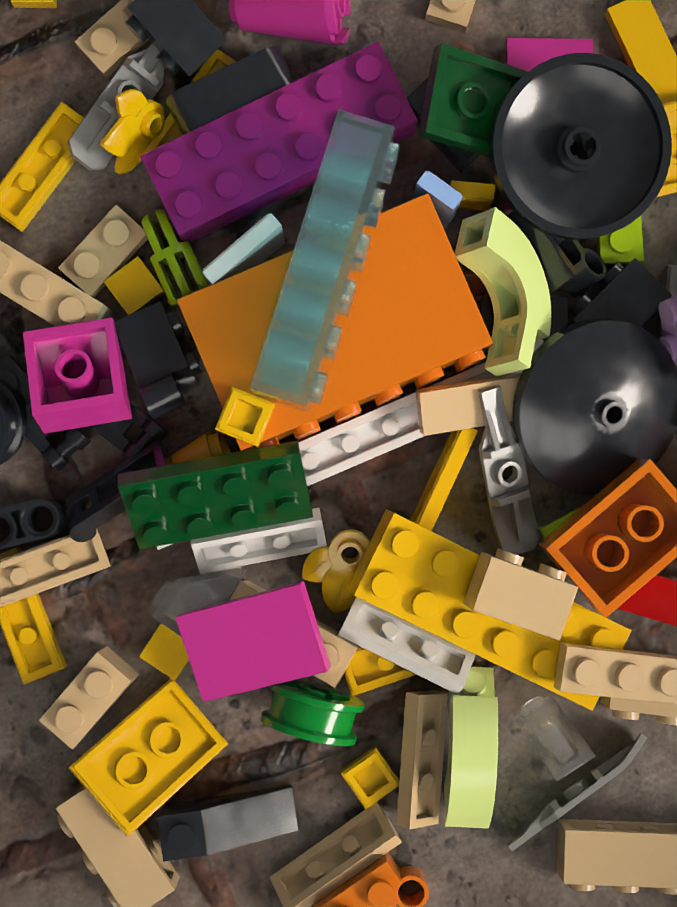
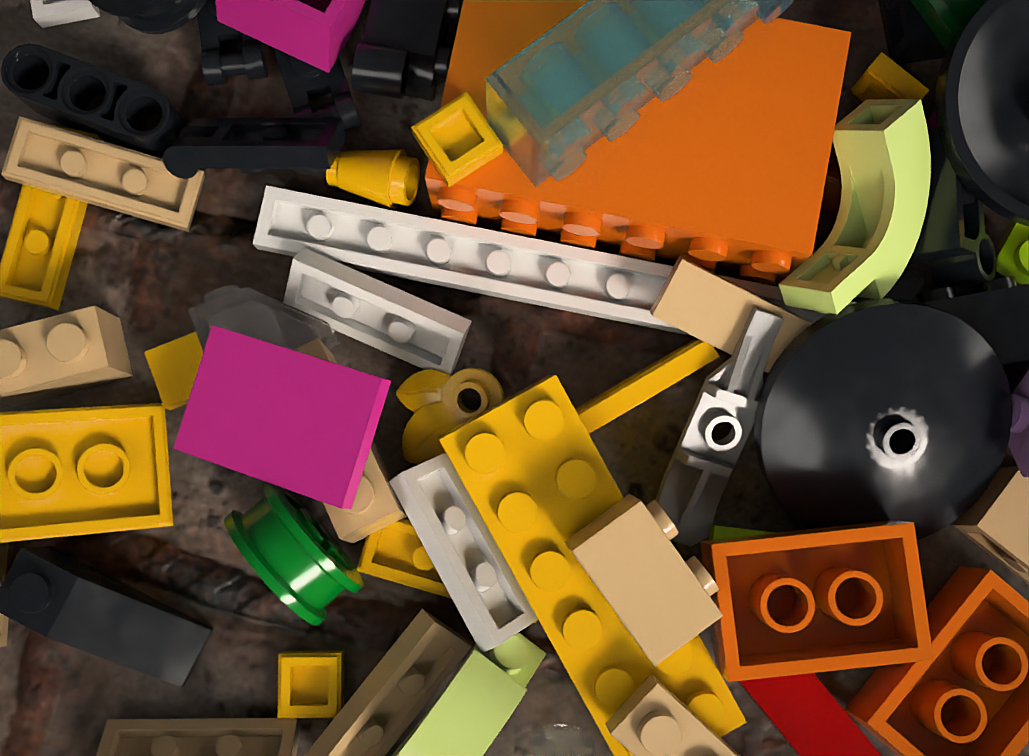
camera: 30 degrees right, 5 degrees down
dark green plate [118,441,313,549] -> none
light blue tile [412,171,462,229] -> none

